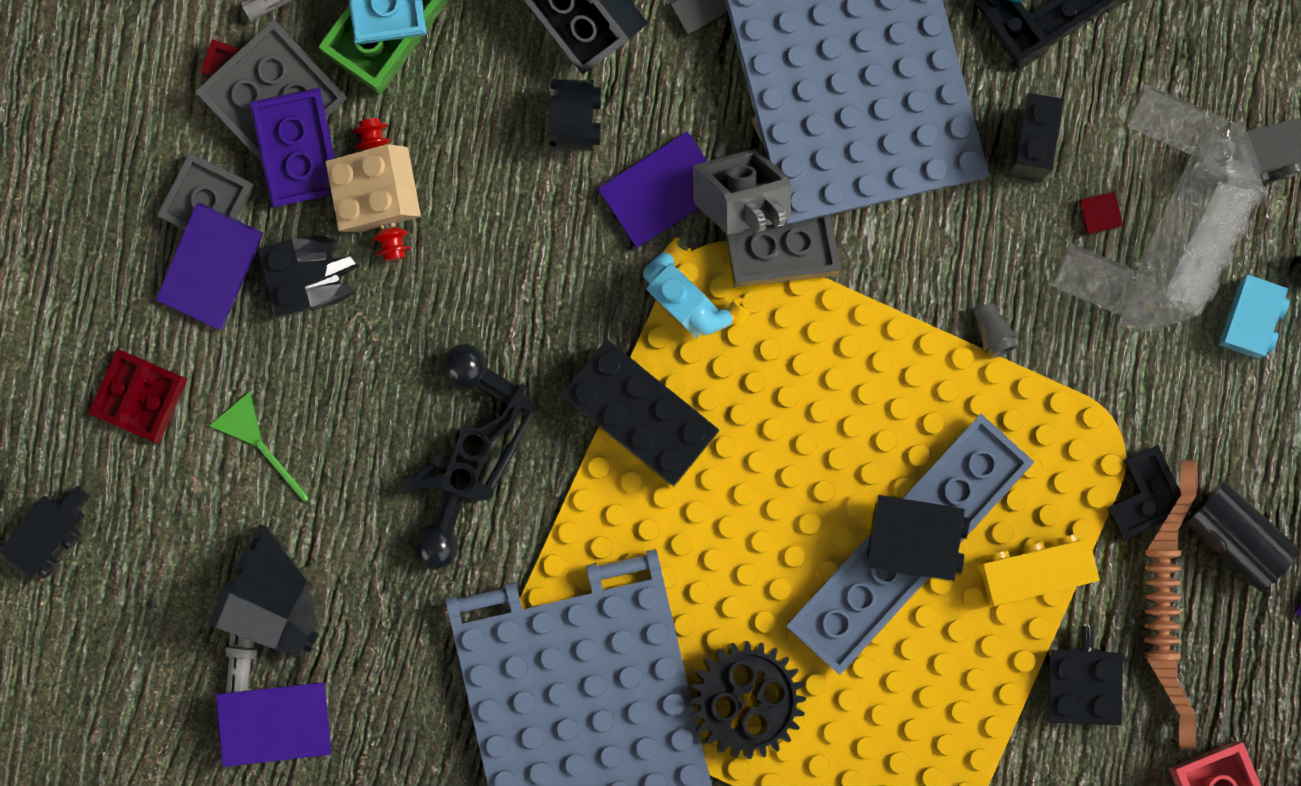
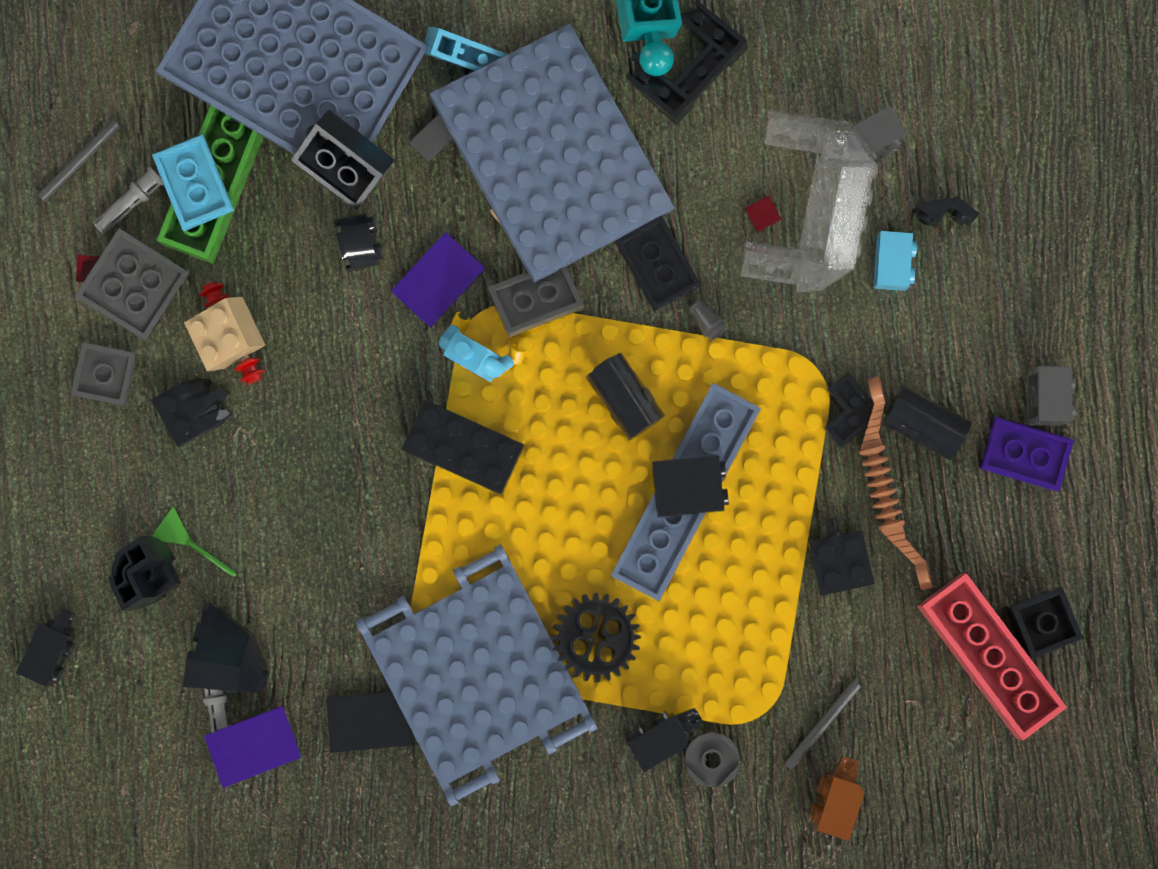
camera: 15 degrees left, 0 degrees up
dark red slope [88,349,188,444] -> none
dark purple tile [156,202,264,330] -> none
dark purple tile [249,87,335,208] -> none
black piece [402,344,539,570] -> none
dark grey hinge [693,149,791,235] -> none
yellow brick [980,534,1100,607] -> none
black brick [1006,93,1064,182] -> none
none -> black brick [108,536,182,611]
none -> black tile [326,692,413,753]
none -> black piece [585,353,665,441]
none -> black tile [615,216,701,312]

